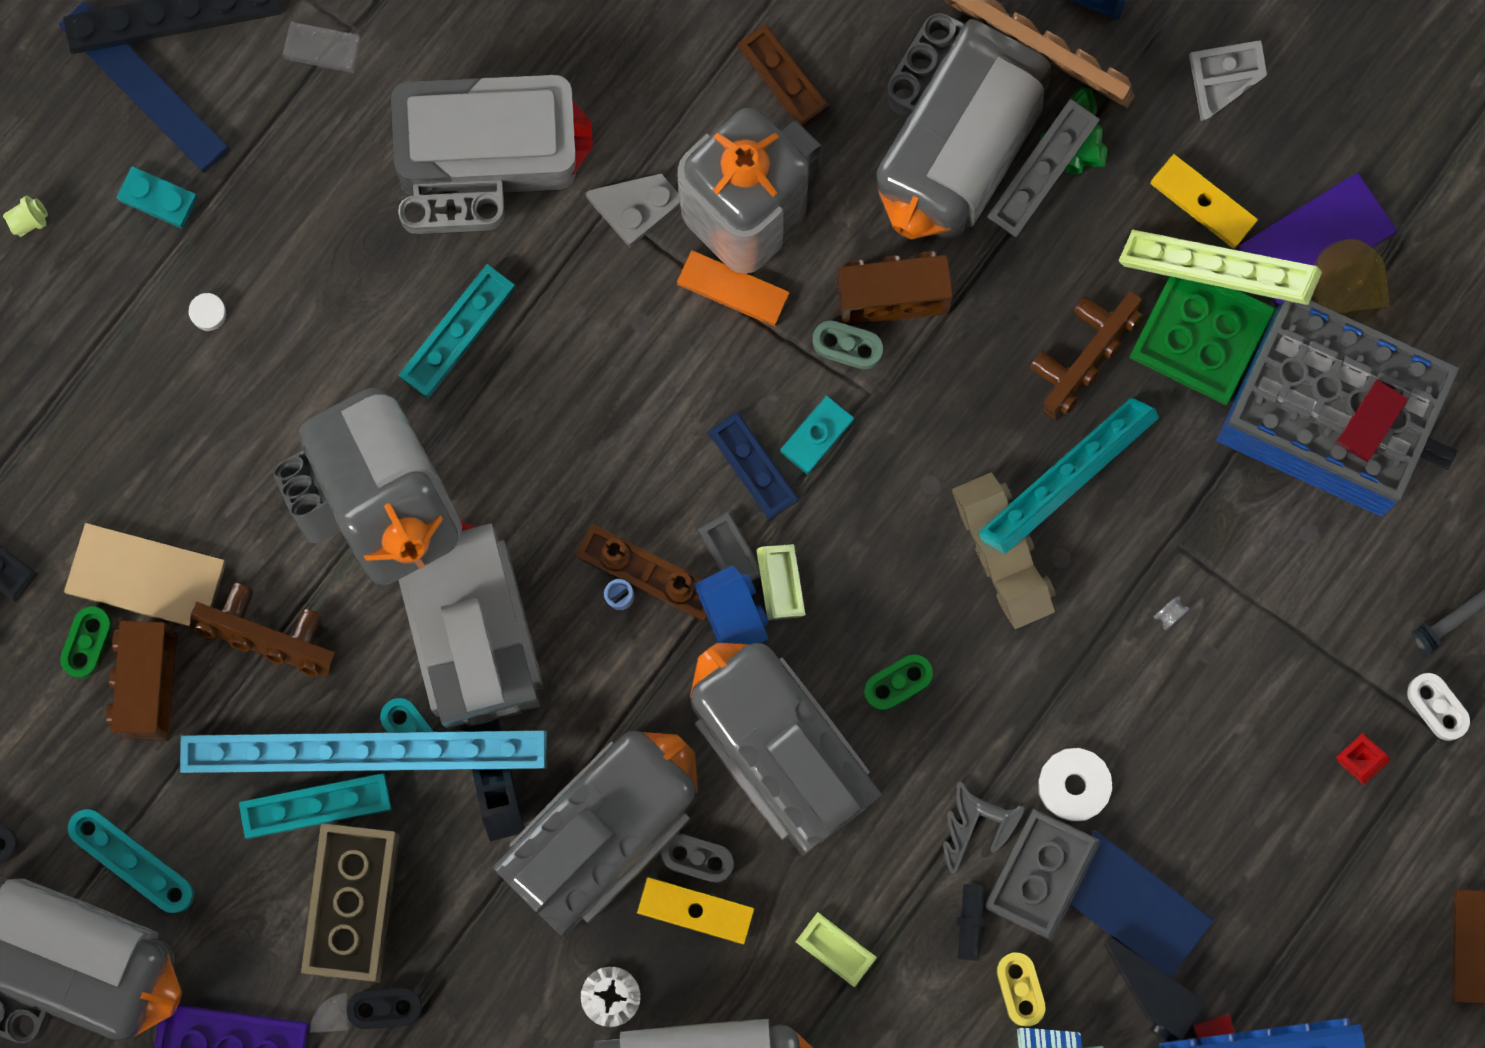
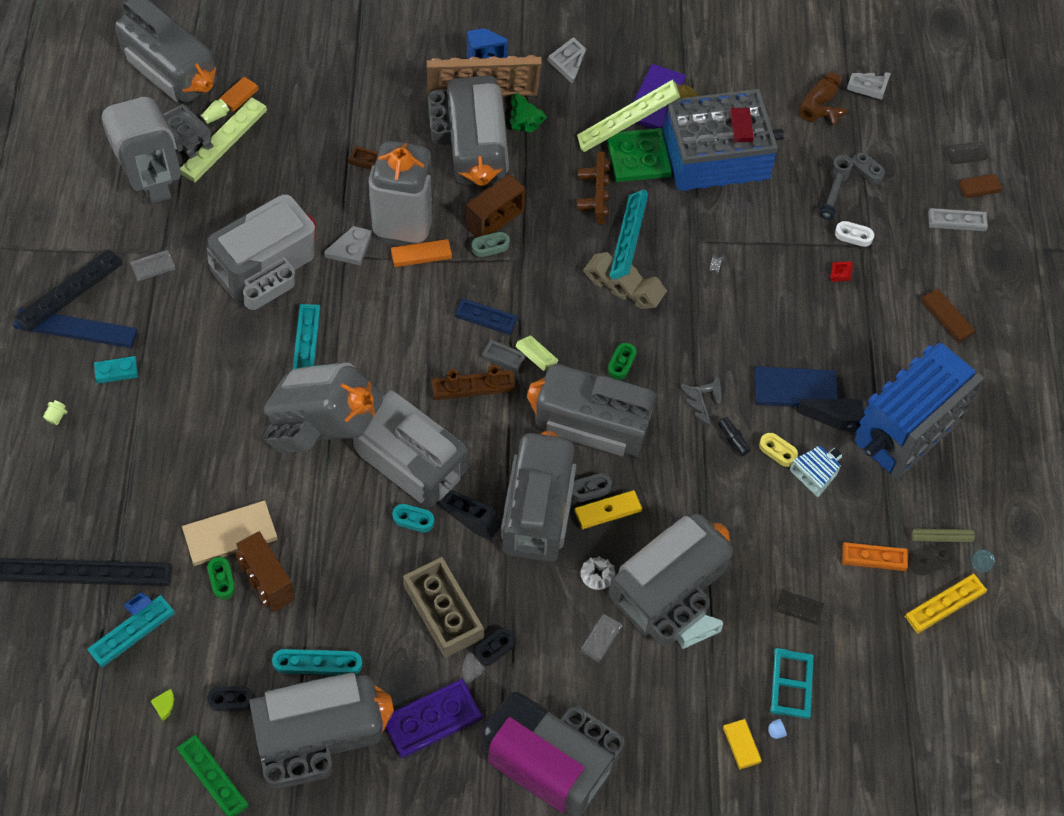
camera: 40 degrees left, 20 degrees down
medium azure plate [180,731,547,773] -> none
white tile [189,293,226,331] -> none
reddish brown plate [189,583,335,678] -> none
teal plate [239,773,392,840] -> none
light blue hinge [604,579,635,610] -> none
blue brick [694,565,769,644] -> none
teal plate [780,395,854,475] -> none
yellowish green tile [795,912,877,987] -> none
dark grey tile [984,809,1101,941] -> none
dark grey plate [987,98,1100,237] -> none
white tile [1038,748,1112,822] -> none
yellow tile [1150,154,1258,249] -> none

